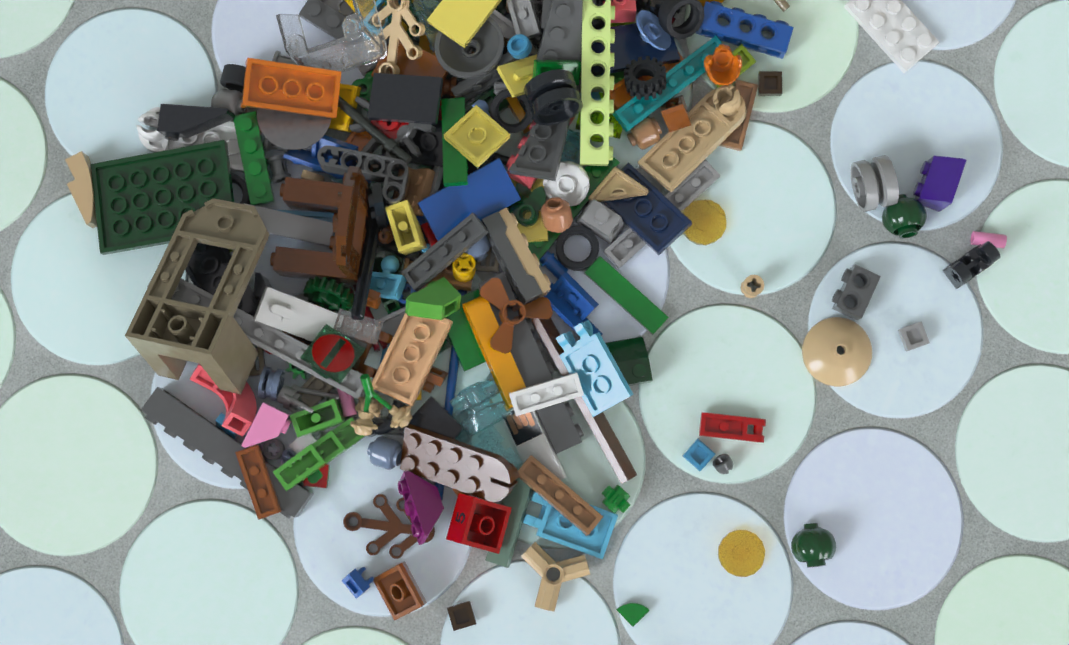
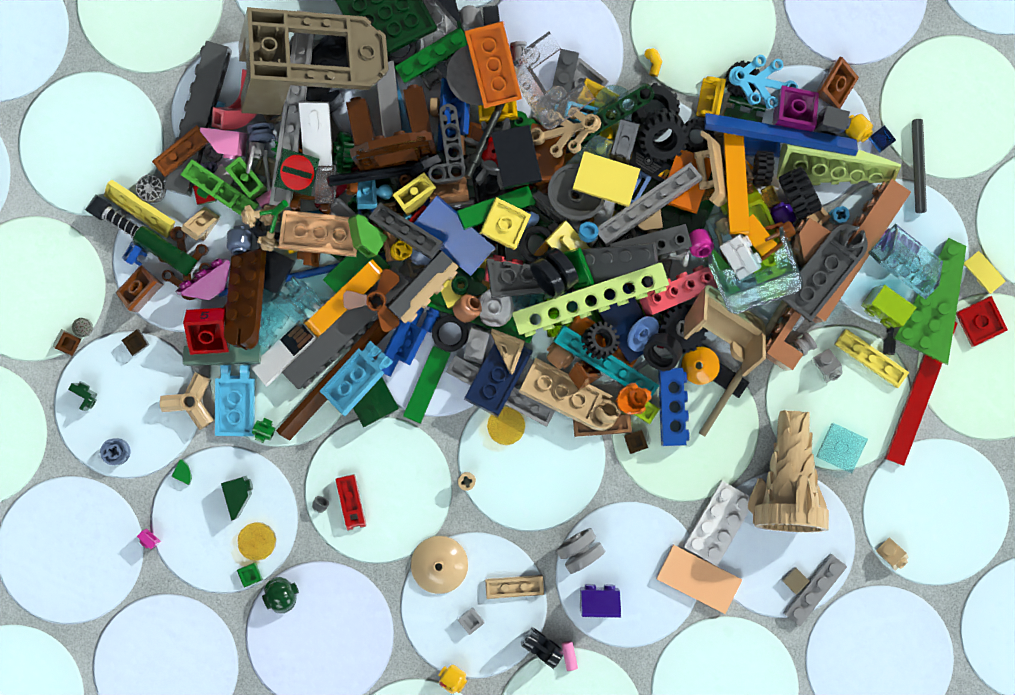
camera: 70 degrees right, 5 degrees up
white plate [509,372,584,416] -> none
medium nougat plate [518,455,603,536] -> none
dark azure tile [682,439,715,472] -> none
dark grey brick [832,264,881,320] -> none
dark green plant [882,194,927,239] -> none
none -> dark green piece [85,194,198,277]
none -> light yellow plate [104,180,175,238]
none -> light grey wheel [136,175,166,203]
none -> tan slope [181,206,220,241]
none -> dark green slope [221,476,253,521]
none -> green tile [237,562,263,588]
none -> yellow head [438,664,467,694]
none -> tan tile [485,575,544,599]
none -> light nougat tile [656,544,742,614]

